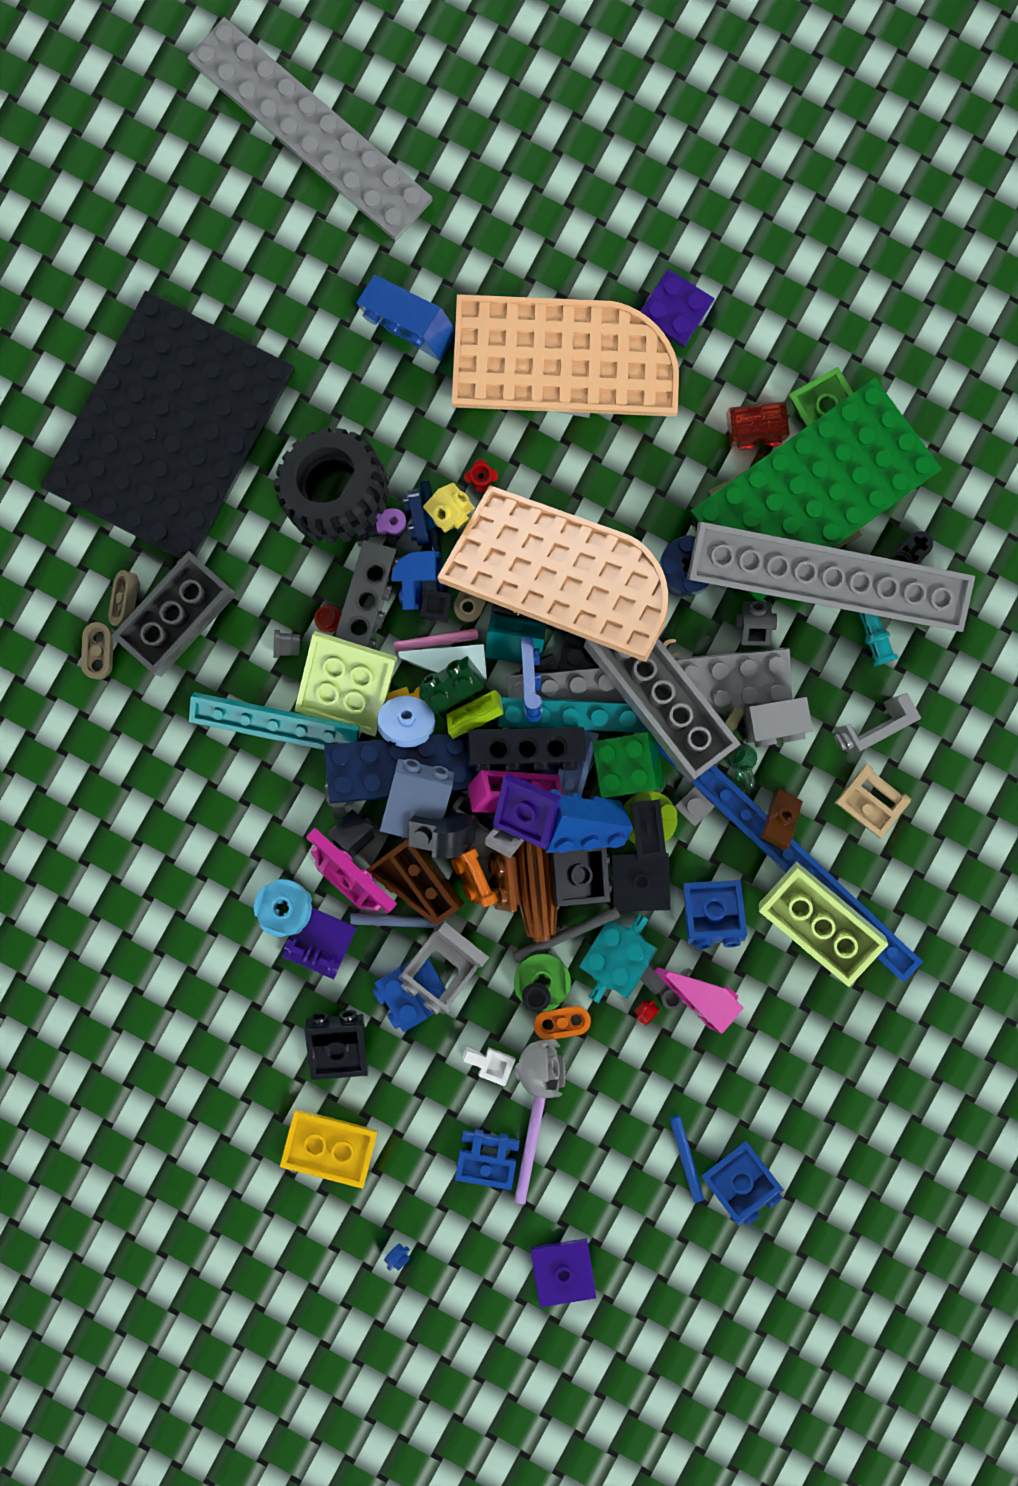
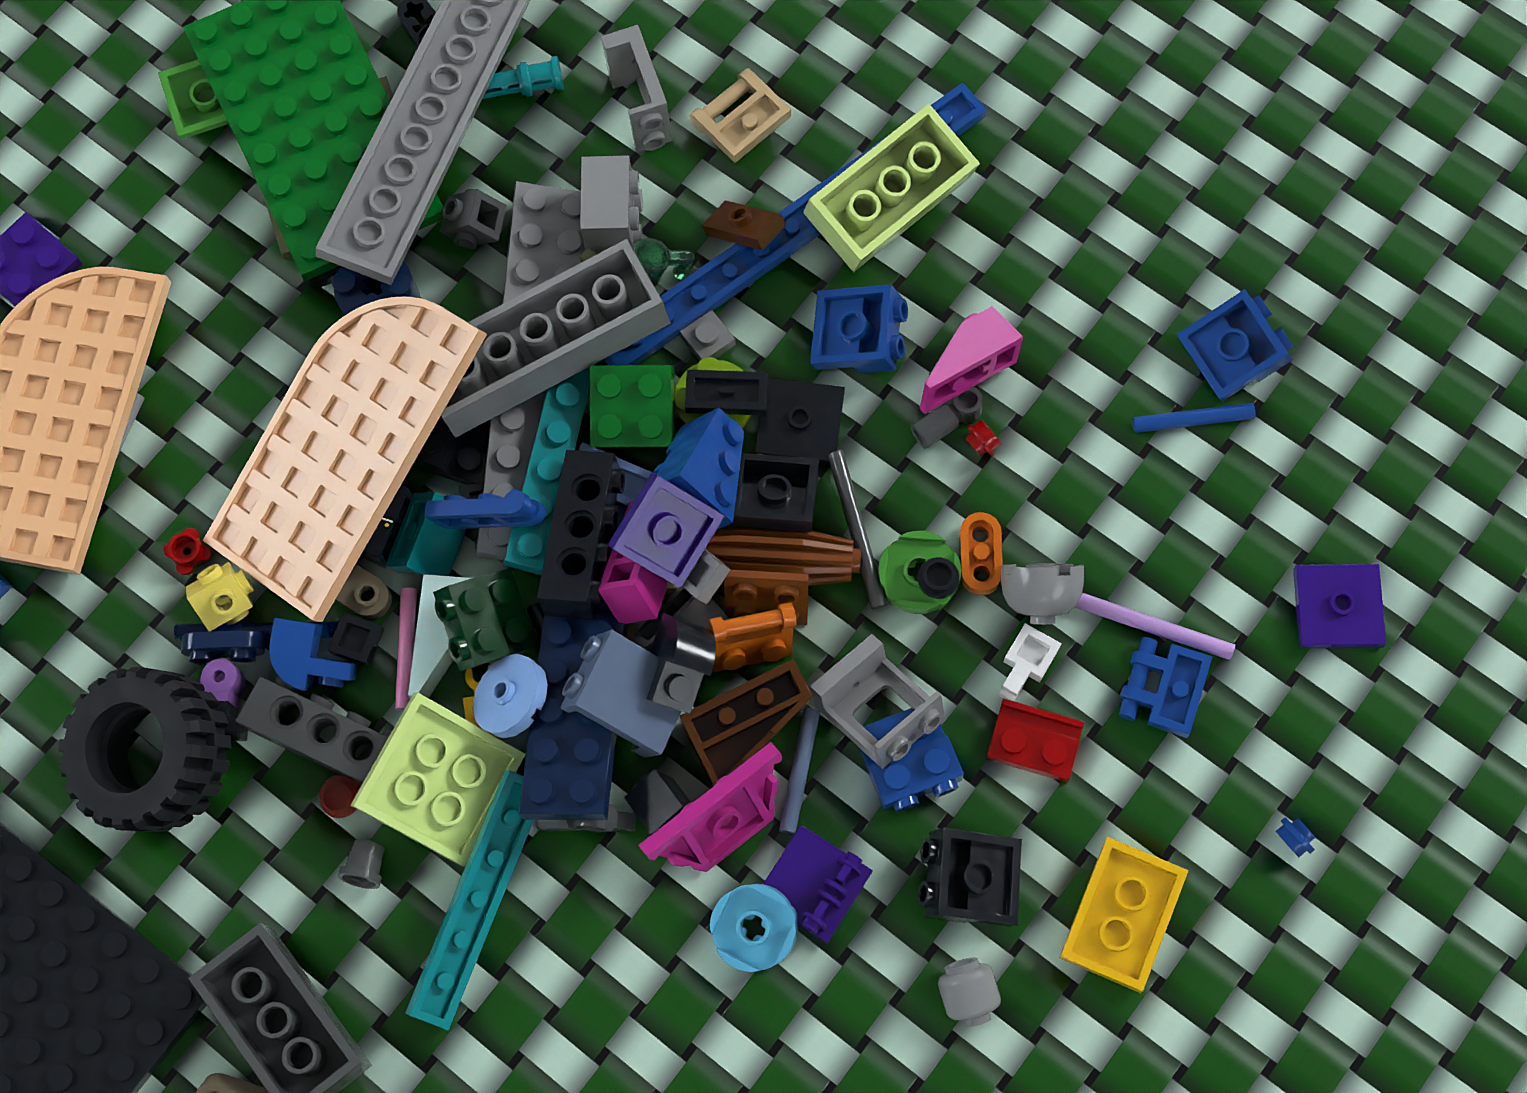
camera: 80 degrees left, 15 degrees down
lime plate [446,690,503,739] -> none
teal plate [579,914,658,1003] -> none
clear red brick [726,401,790,450] -> none
none -> light grey head [938,957,1001,1027]
none -> red plate [986,698,1085,783]

